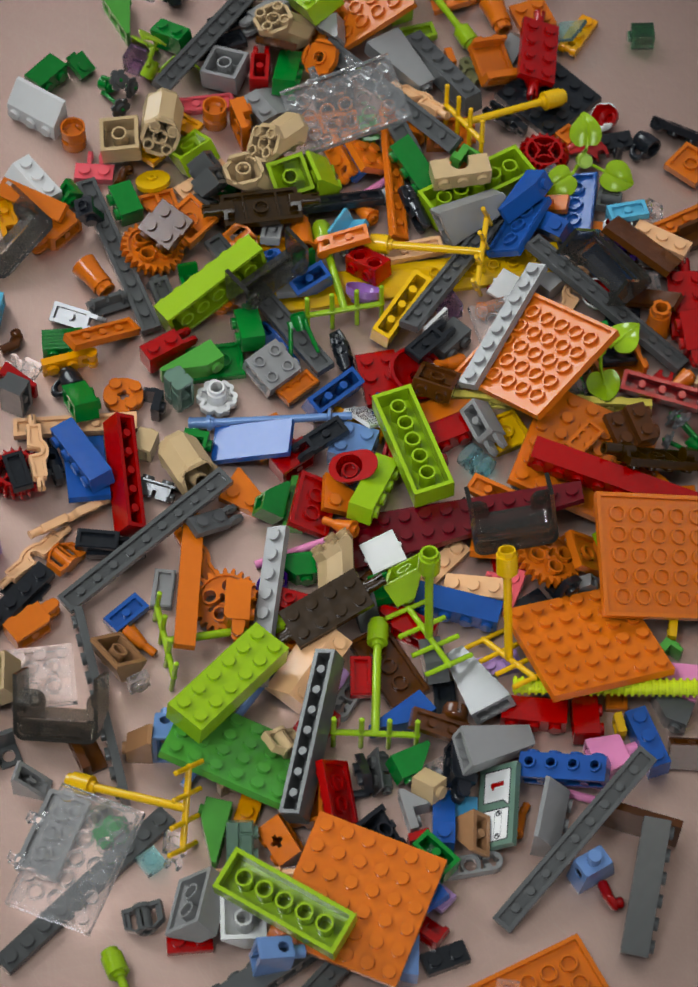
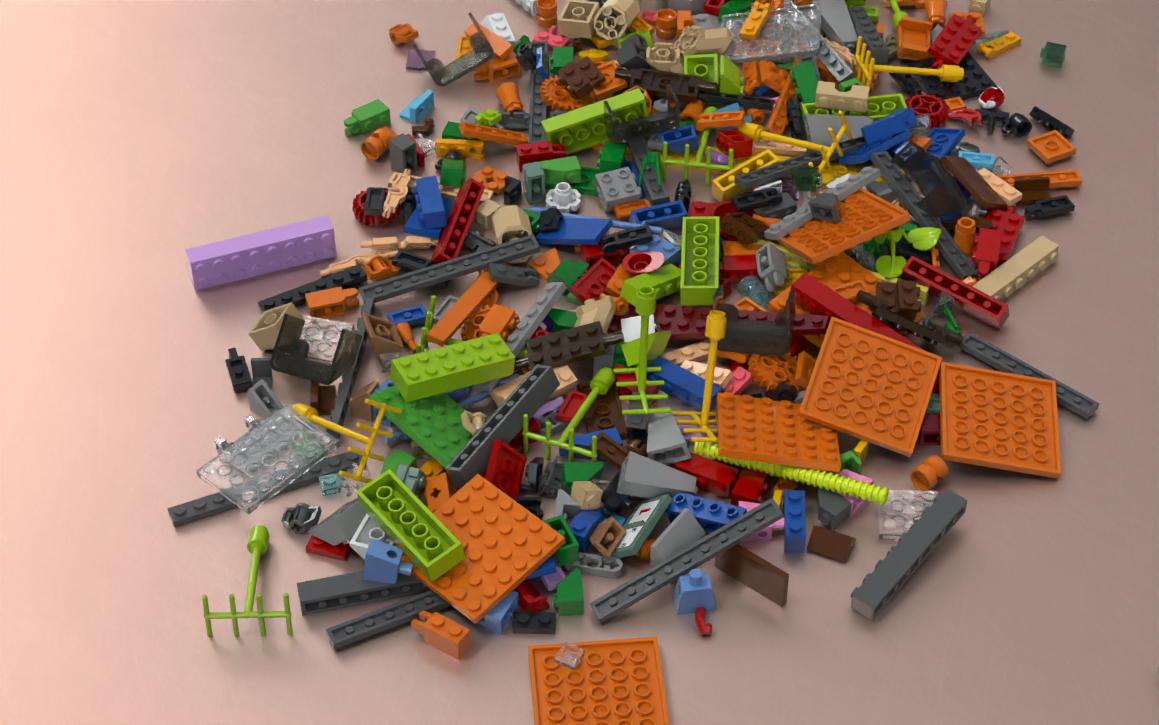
camera: 25 degrees right, 15 degrees down
lime plant [546,112,634,196] -> none
dark grey brick [620,816,675,958] -> none
none -> lime plate [474,108,502,127]
none -> blue tile [536,47,549,80]
none -> black bracket [539,208,564,233]
none -> green slope [553,568,584,616]
none -> light orange plate [739,1,772,40]
none -> clear green brick [794,167,822,191]
none -> dark grey slope [808,192,841,223]

